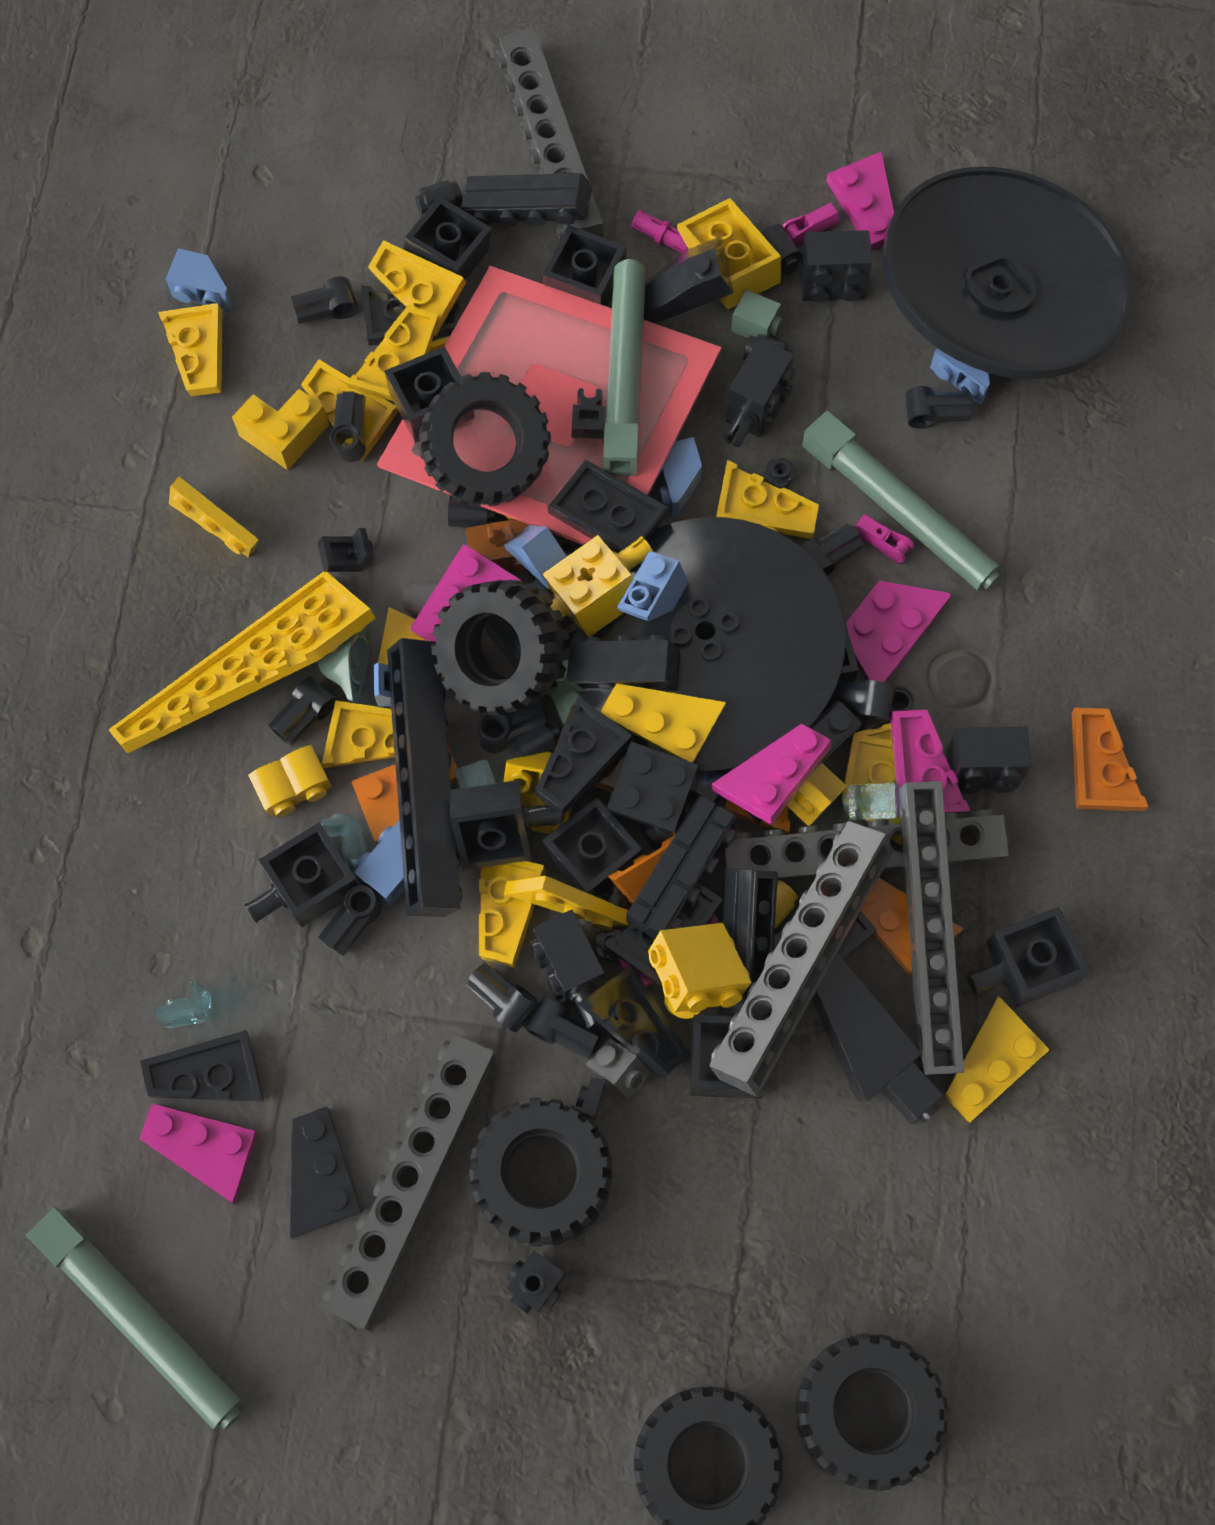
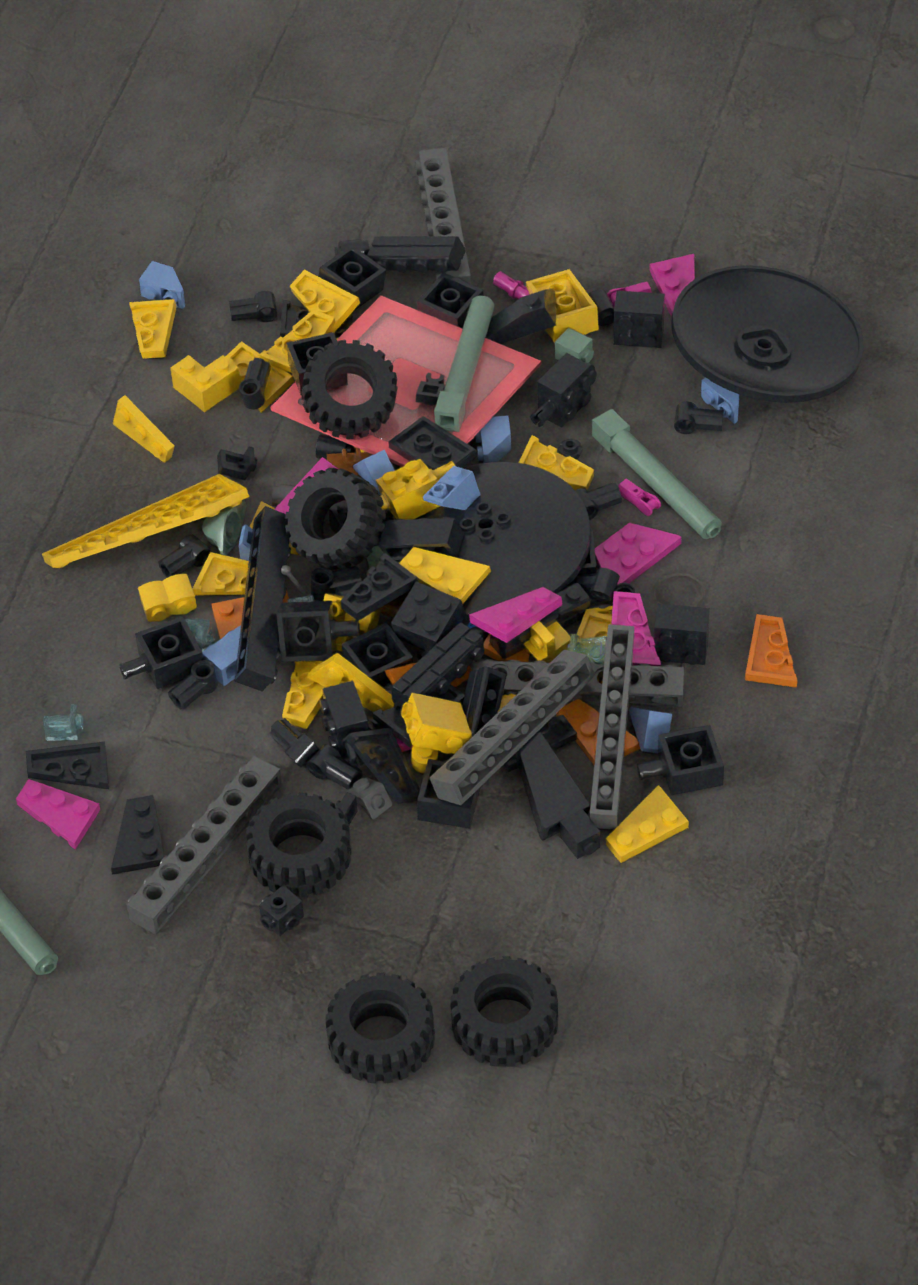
camera: 10 degrees right, 20 degrees down
none -> dark grey hinge [281,565,314,602]
none -> medium blue slope [629,707,672,753]

